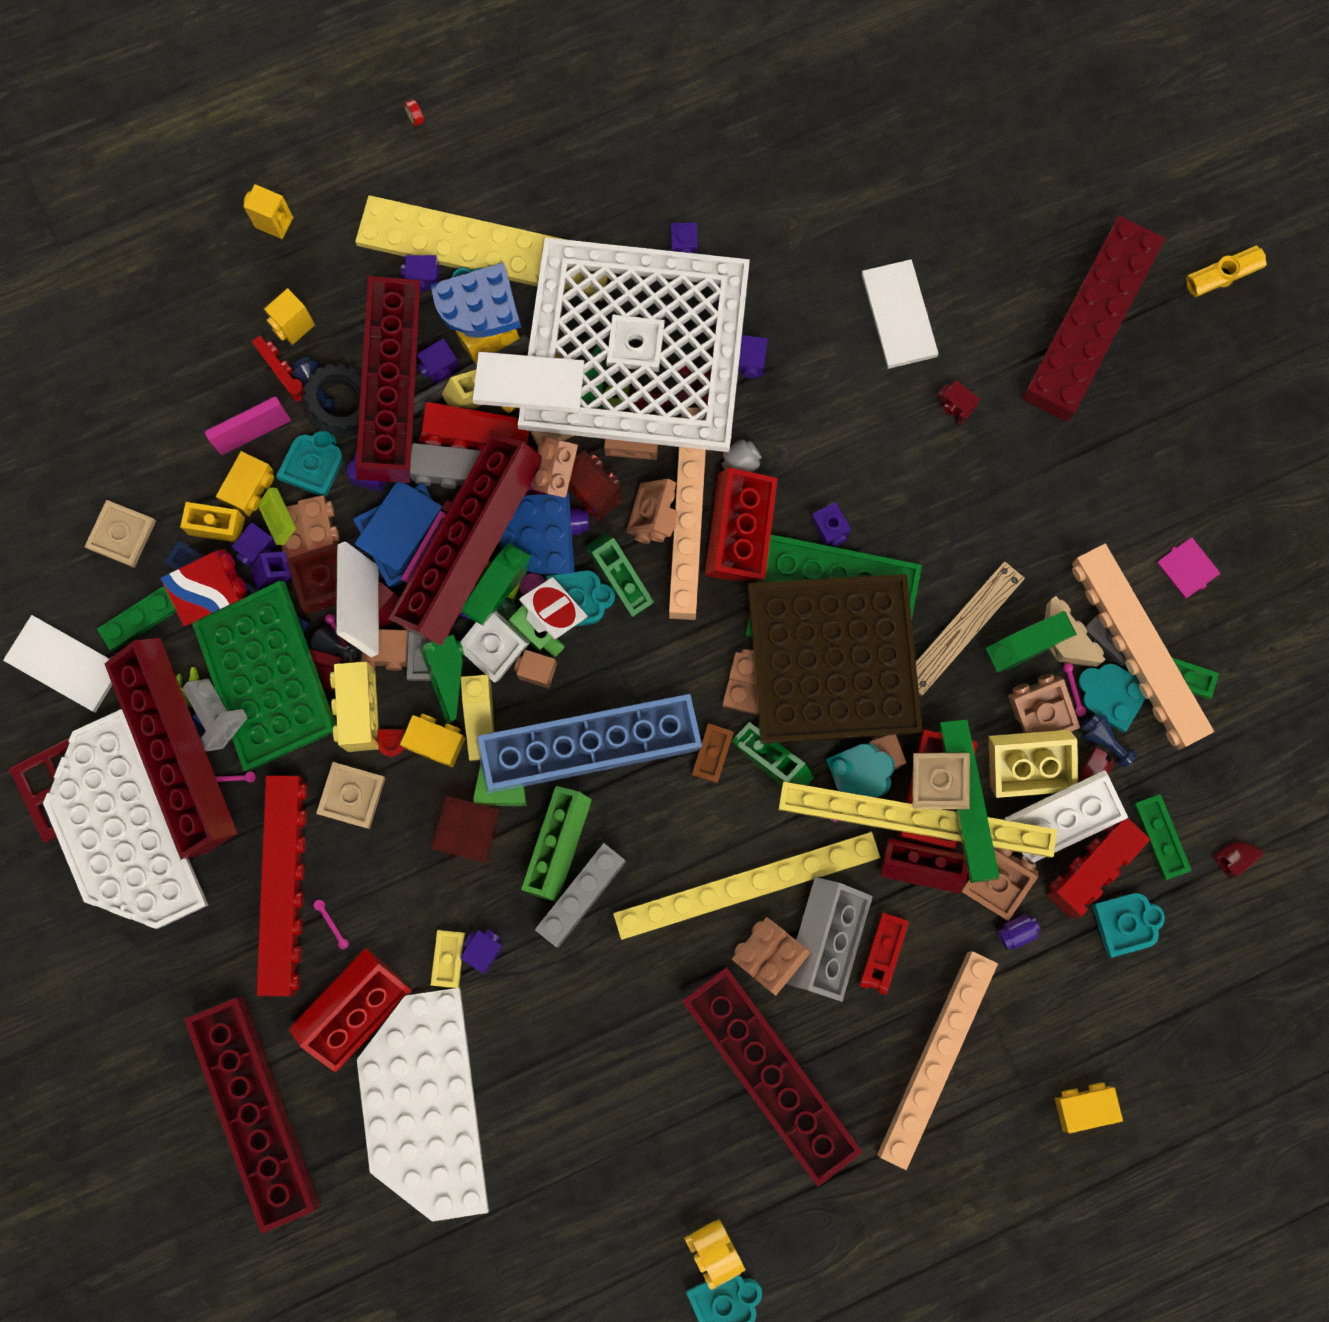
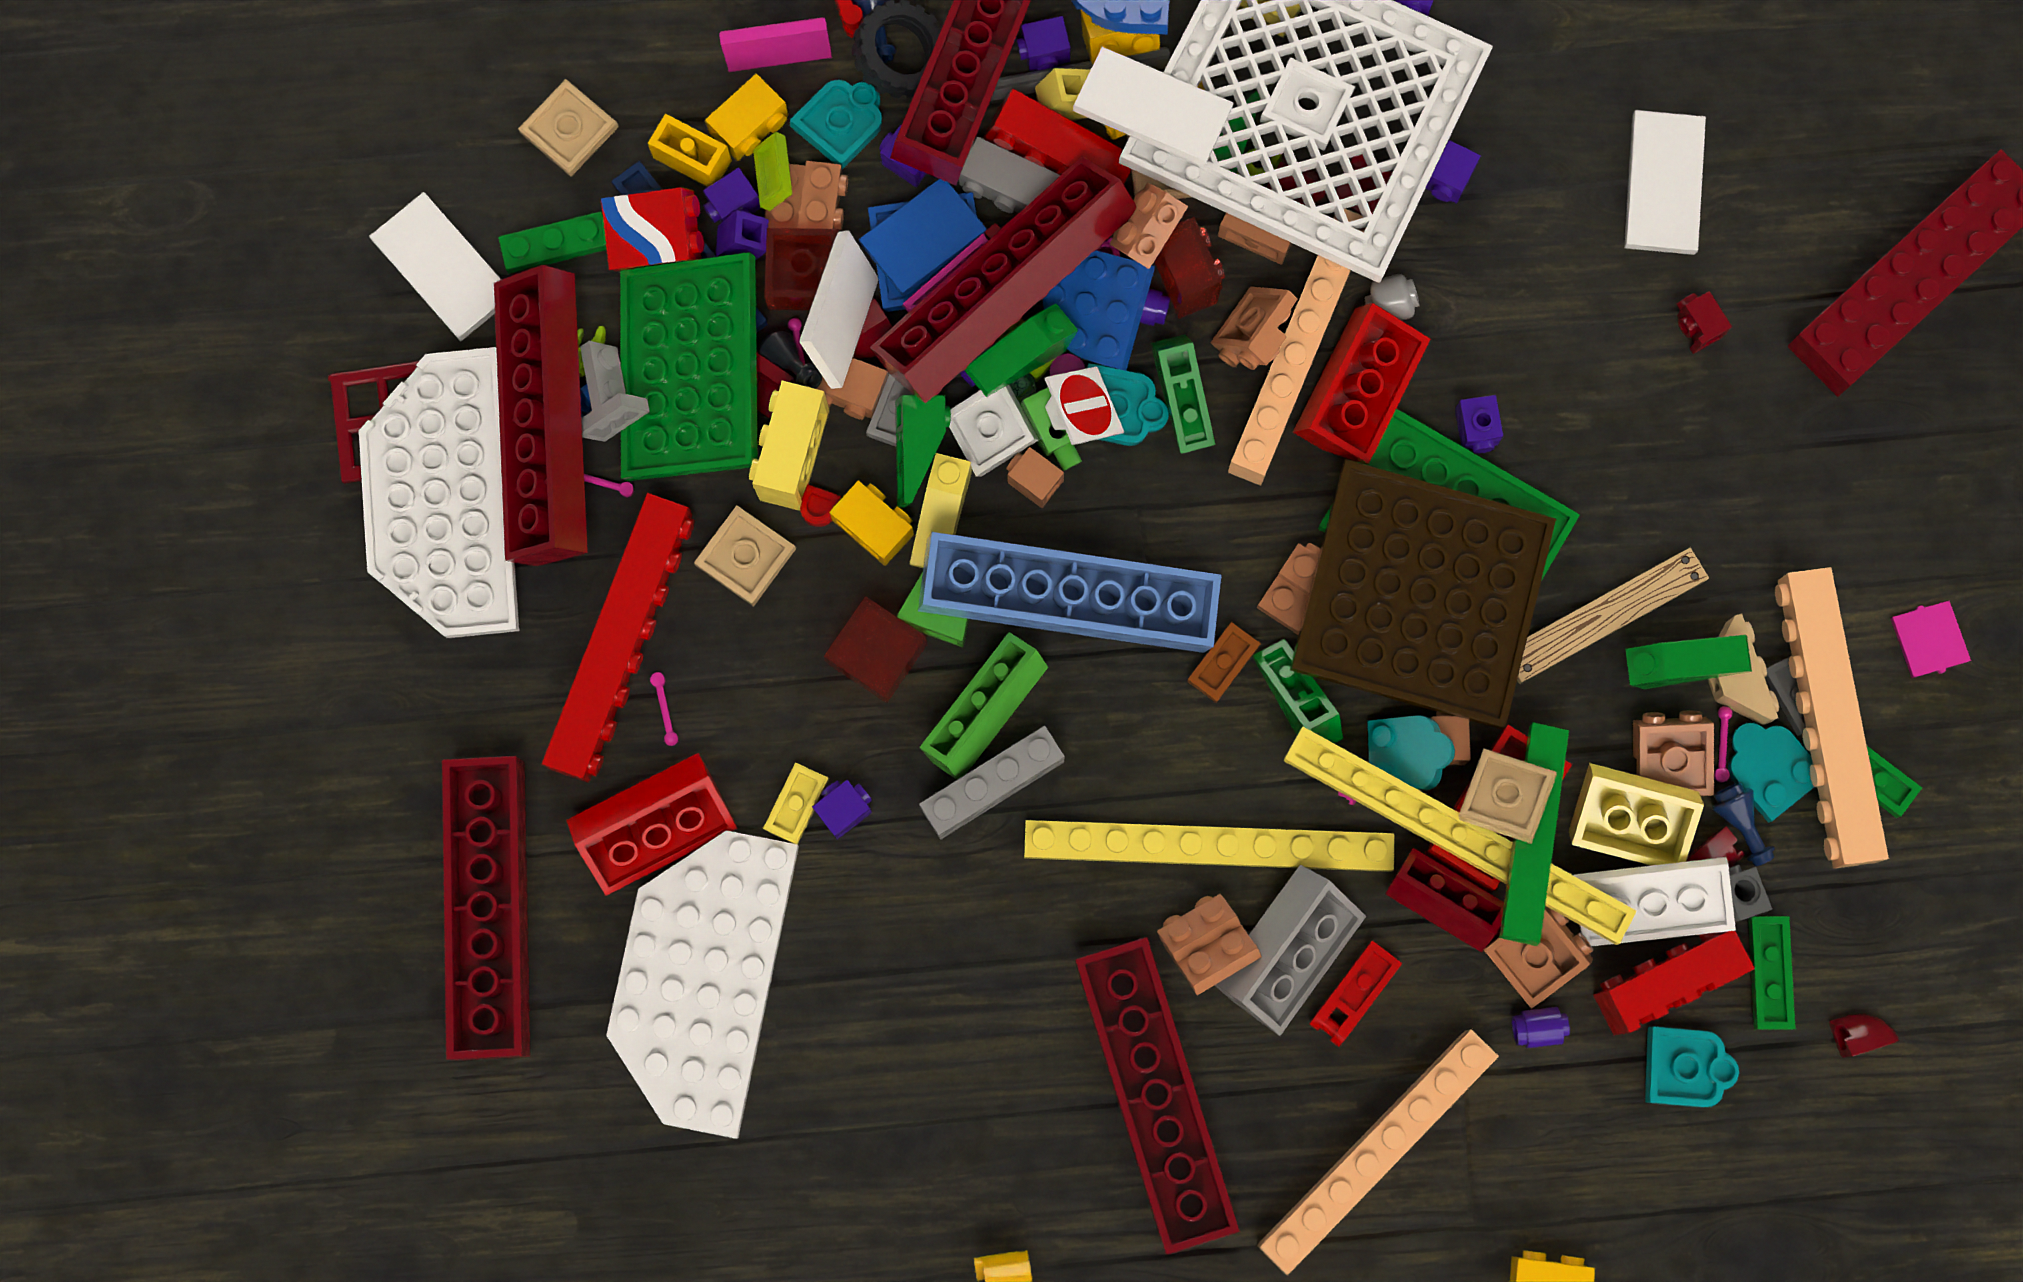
camera: 20 degrees right, 0 degrees up
none -> dark grey brick [1729,865,1772,922]

